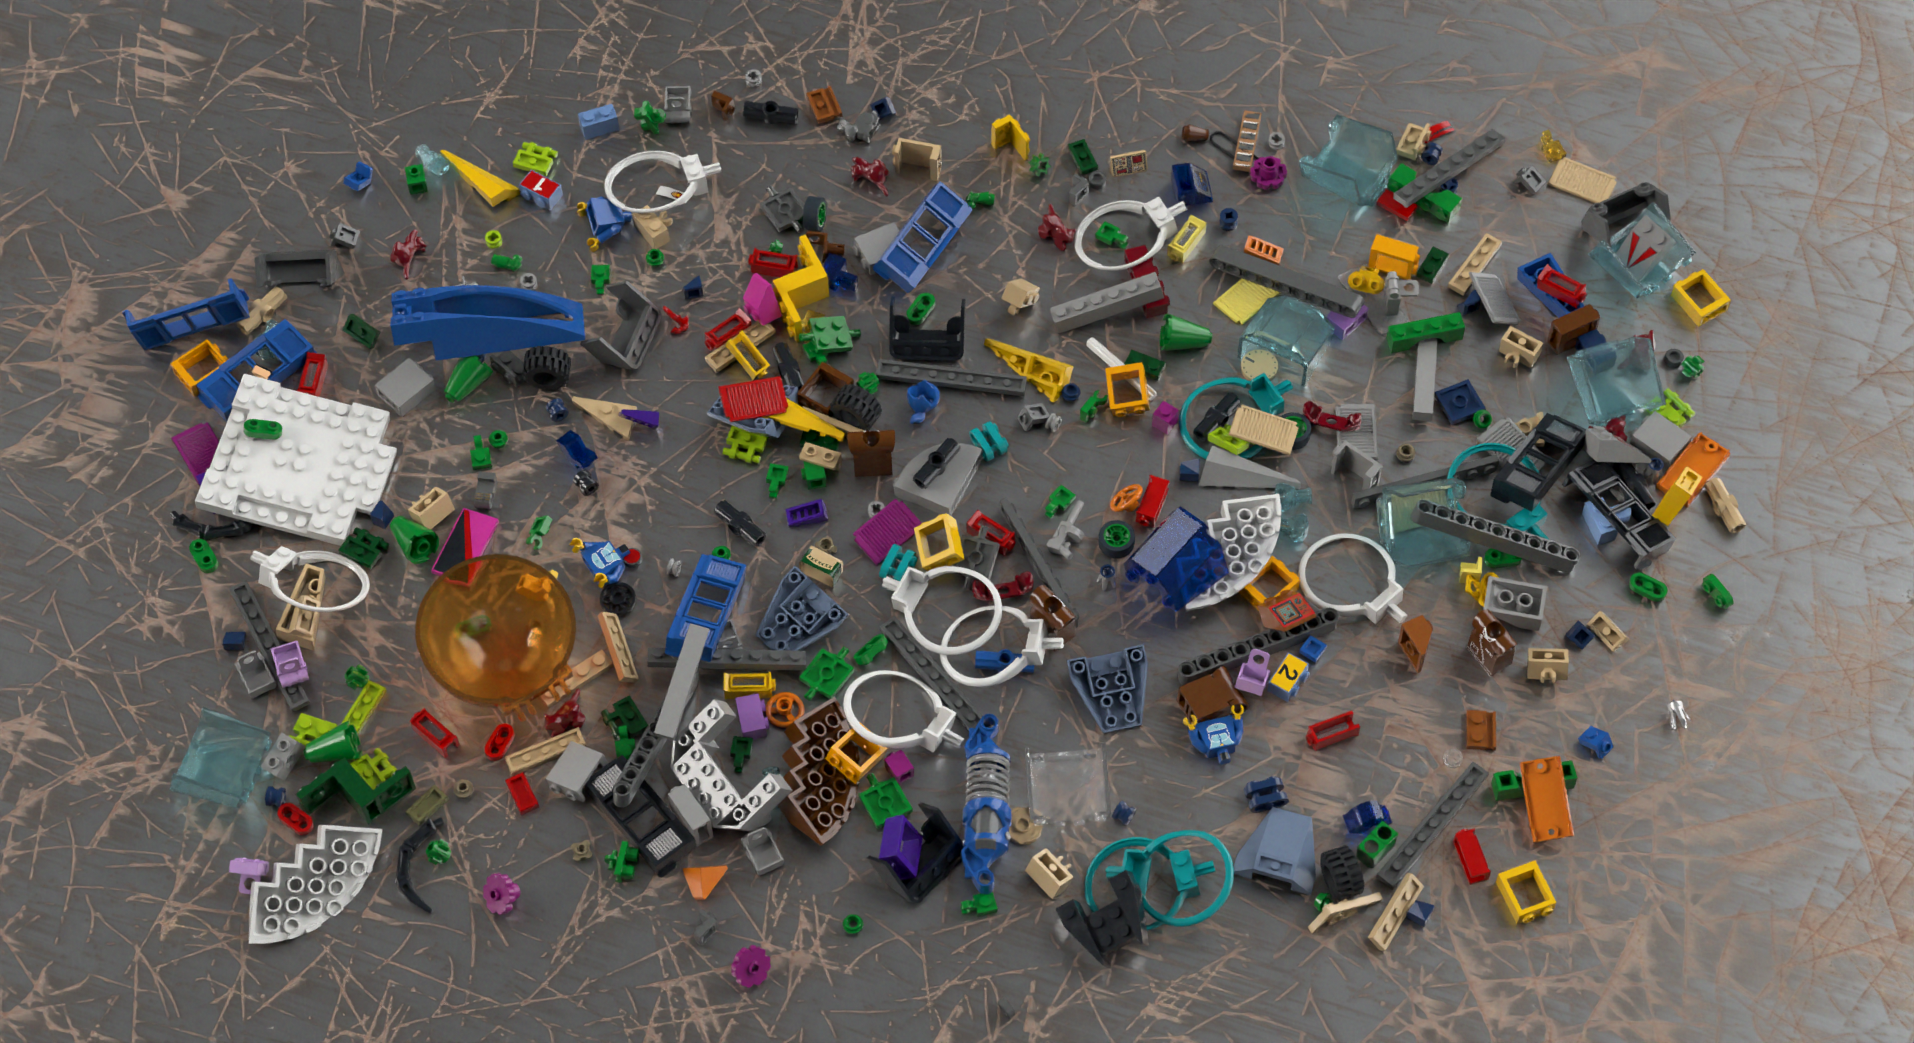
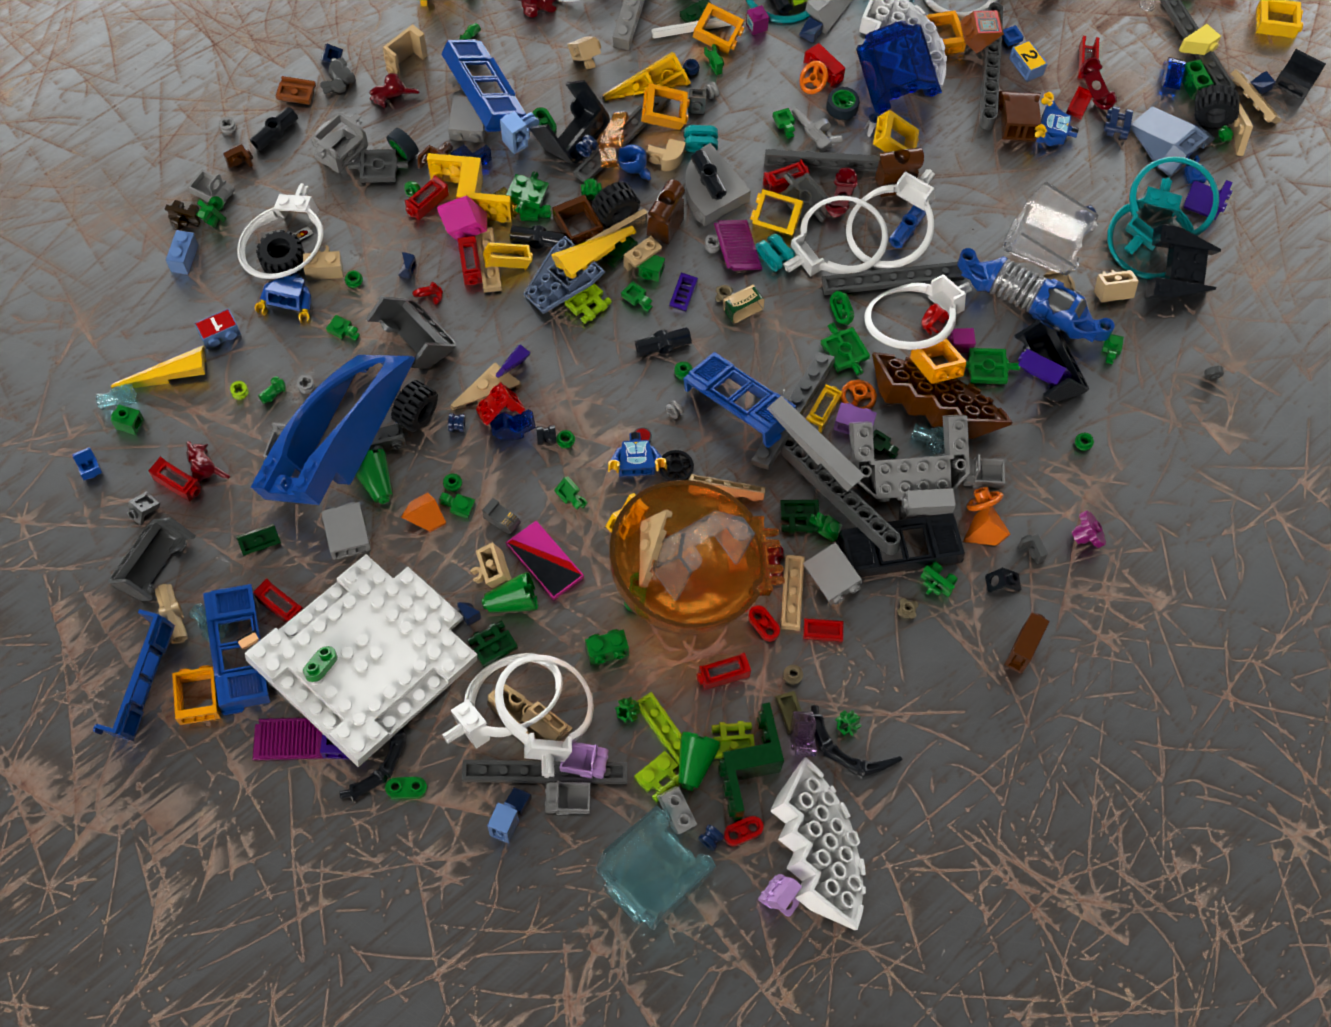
camera: 65 degrees left, 5 degrees up
magenta plant [483,873,520,915] -> none
lime plate [513,142,558,176] -> none
red window [718,376,789,422] -> none
sand blue wedge [756,566,849,651] -> none
sand blue wedge [1067,644,1148,733] -> none
lavender piece [1235,649,1270,696] -> none
red window [1453,828,1491,885] -> none
none -> red window [148,456,202,502]
none -> dark brown hips [164,200,201,230]
none -> black tyre [256,230,305,276]
none -> light grey animal [311,113,369,173]
none -> orange slope [401,492,446,533]
none -> red bracket [476,382,525,426]
none -> medium blue brick [487,802,519,844]
none -> white brick [495,655,594,778]
none -> light blue brick [500,111,539,154]
none -> green plate [556,430,575,449]
none -> dark blue wheel [576,135,598,157]
none -> green brick [585,629,629,666]
none -> clear orange plate [597,112,629,168]
none -> tan wing [639,509,672,588]
none -> light orange window [641,83,690,130]
none -> tan brick [647,138,686,171]
none -> clear windscreen [652,511,755,601]
none -> clear purple brick [790,711,817,757]
none -> yellow window [873,109,919,152]
none -> red piece [921,303,949,336]
none -> orange piece [966,487,1003,511]
none -> black bracket [985,567,1022,593]
none -> reddish brown window [1004,612,1050,674]
none -> red tile [1066,86,1092,119]
none -> dark red piece [1080,57,1117,110]
none -> light yellow slope [1179,24,1221,55]
none -> dark purple bracket [1183,180,1233,220]
none -> blue plate [1185,155,1207,184]
none -> black panel [1274,49,1326,100]

